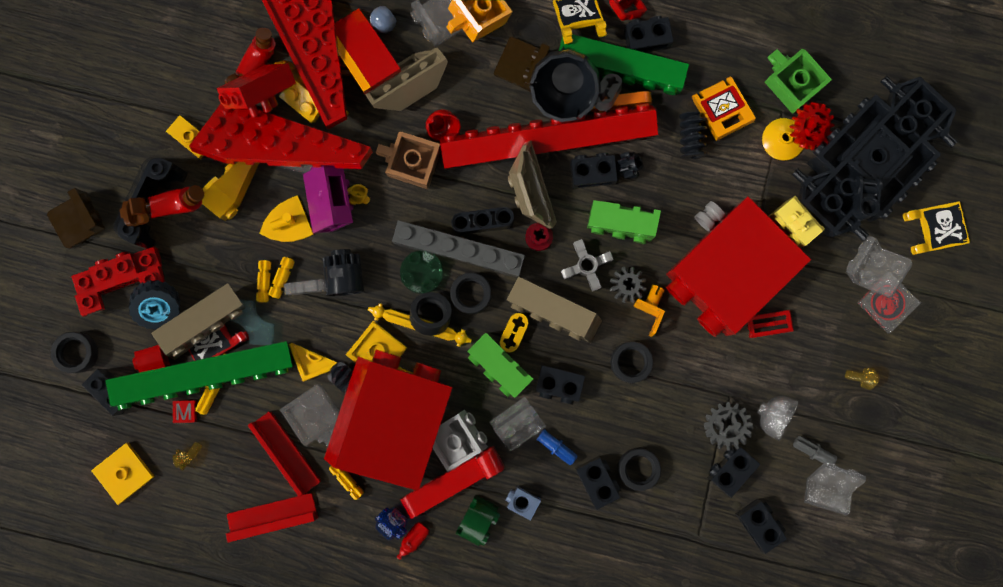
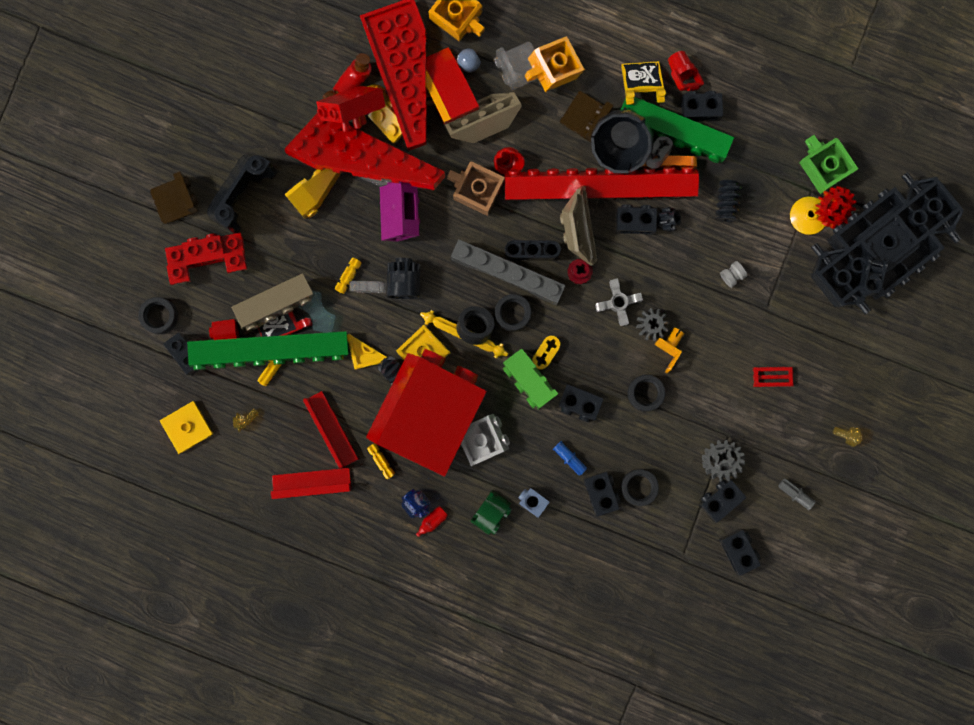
camera: 10 degrees right, 0 degrees up
piece [119,185,204,226] -> none
black wheel [129,280,180,330] -> none
yellow plate [166,115,203,160] -> none
red tile [173,400,197,423] -> none
yellow axle [256,260,271,303] -> none
yellow shield [259,195,314,242] -> none
clear hinge [280,384,339,447] -> none
yellow plate [347,184,370,205] -> none
clear green dish [400,251,443,294] -> none
red beam [400,446,505,519] -> none
clear bracket [490,397,545,451] -> none
dark tan wedge [507,277,602,343] -> none
bright green wedge [587,200,661,244] -> none
red brick [666,197,811,337] -> none
container [692,76,756,141] -> none
clear cylinder [757,396,799,441] -> none
light yellow hinge [768,195,825,248] -> none
clear bracket [804,463,866,516] -> none
clear bracket [846,236,913,297] -> none
clear tile [857,272,920,333] -> none
flag [903,201,970,255] -> none

